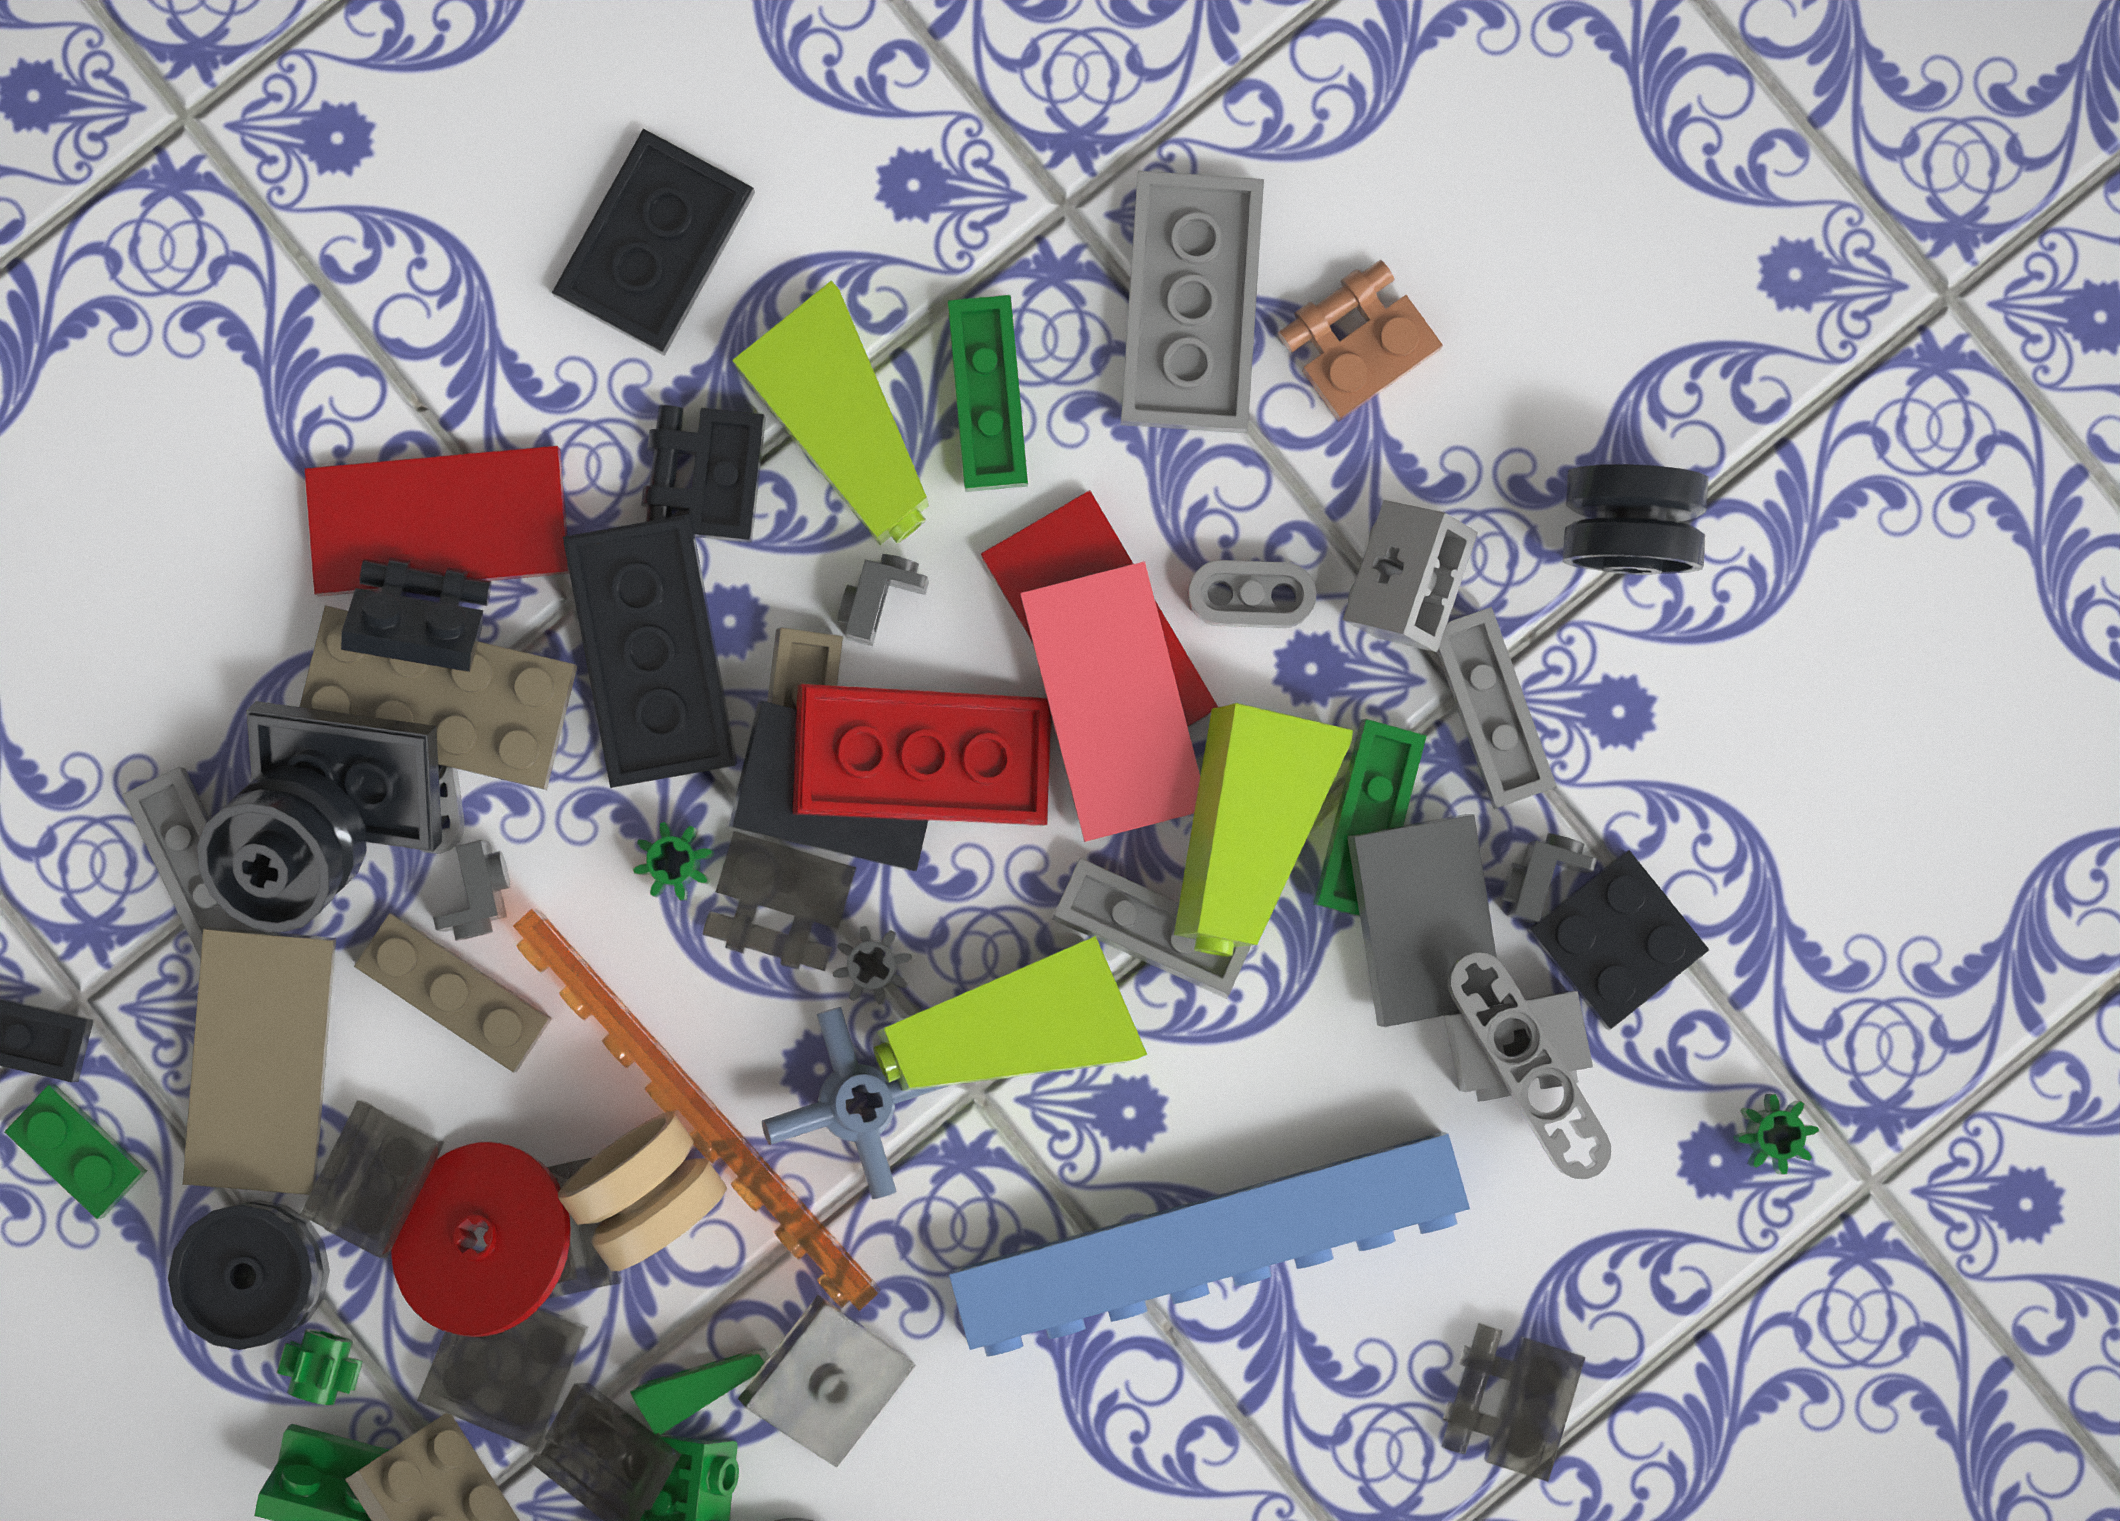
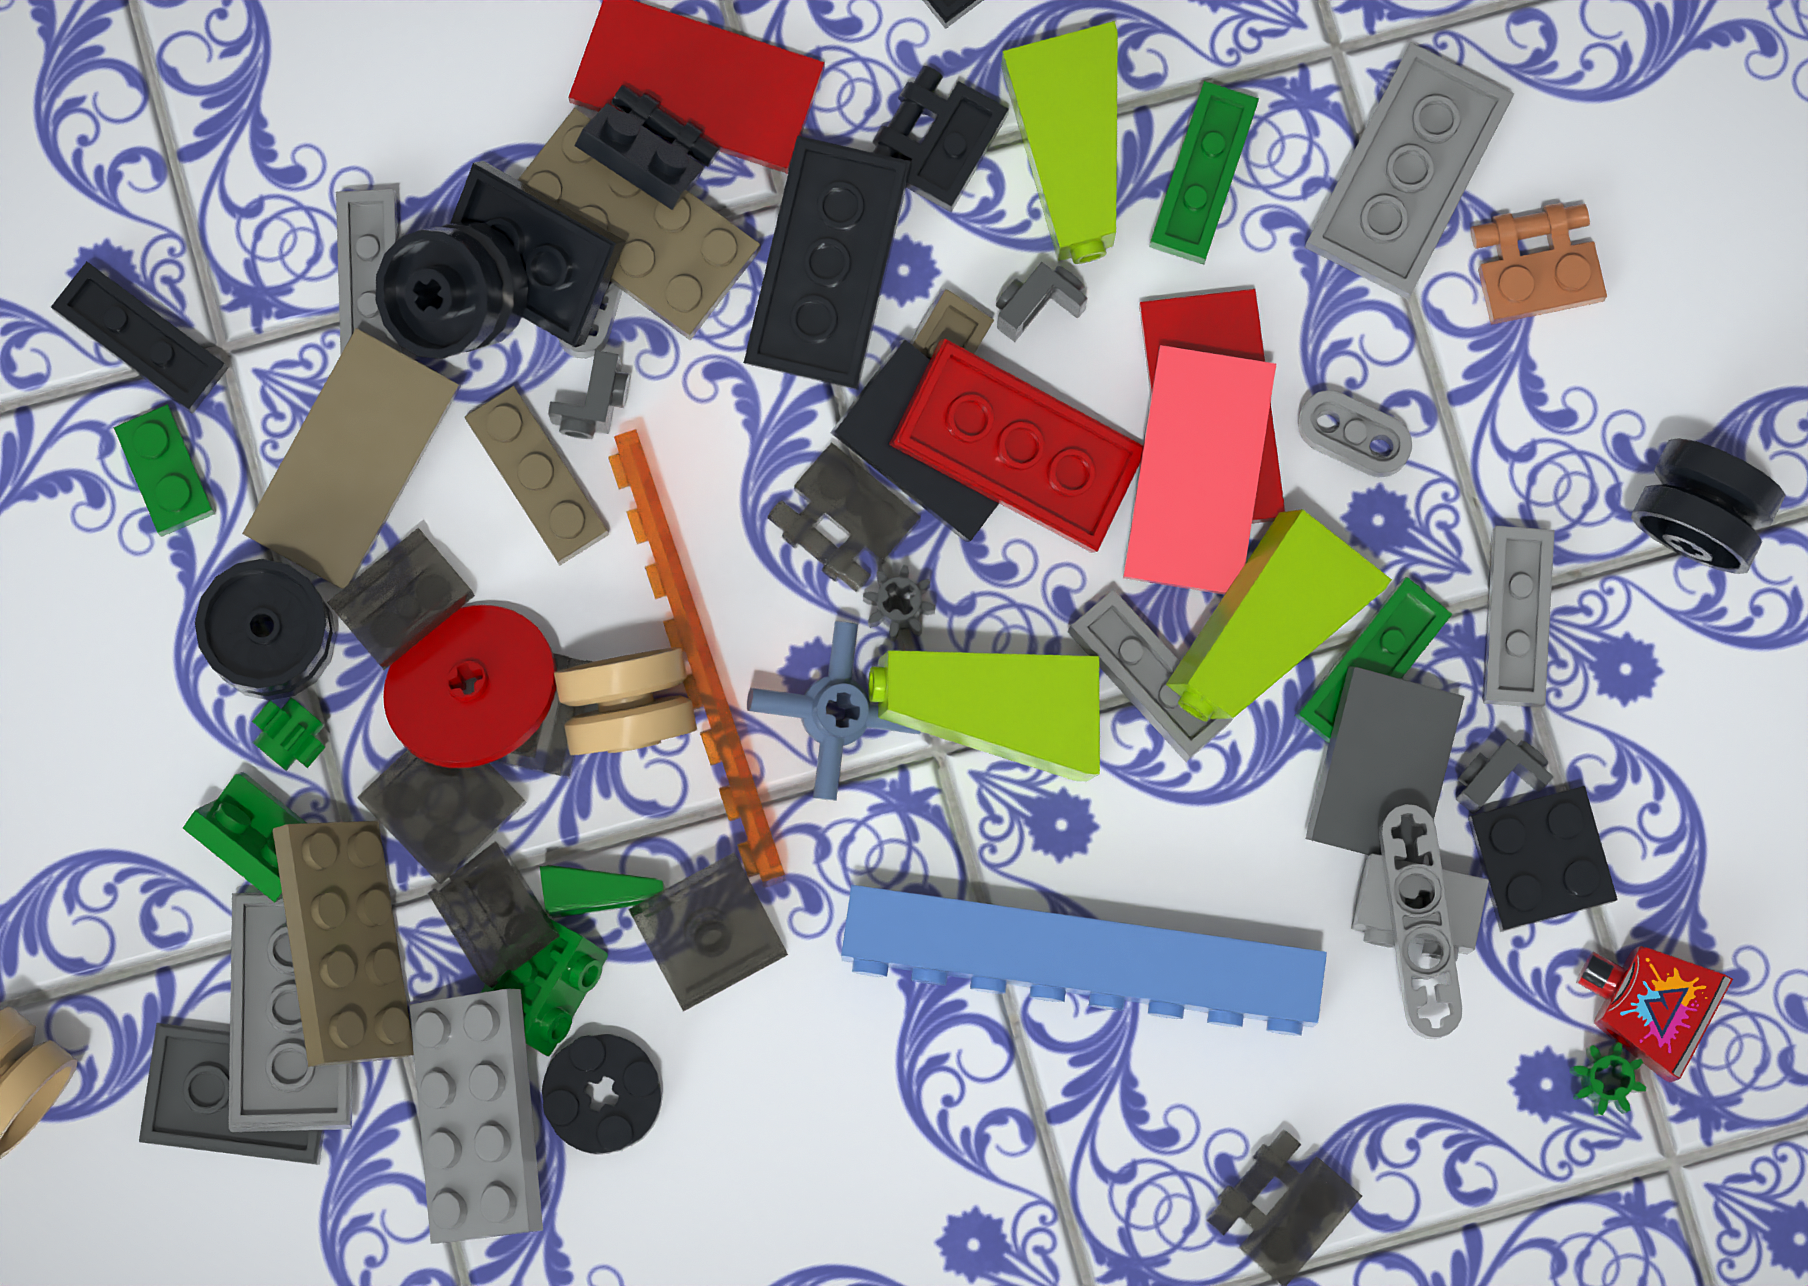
camera: 25 degrees right, 5 degrees down
green gear [633,822,714,901] -> none
light grey brick [1343,500,1478,652] -> none
none -> red torso [1576,946,1733,1082]

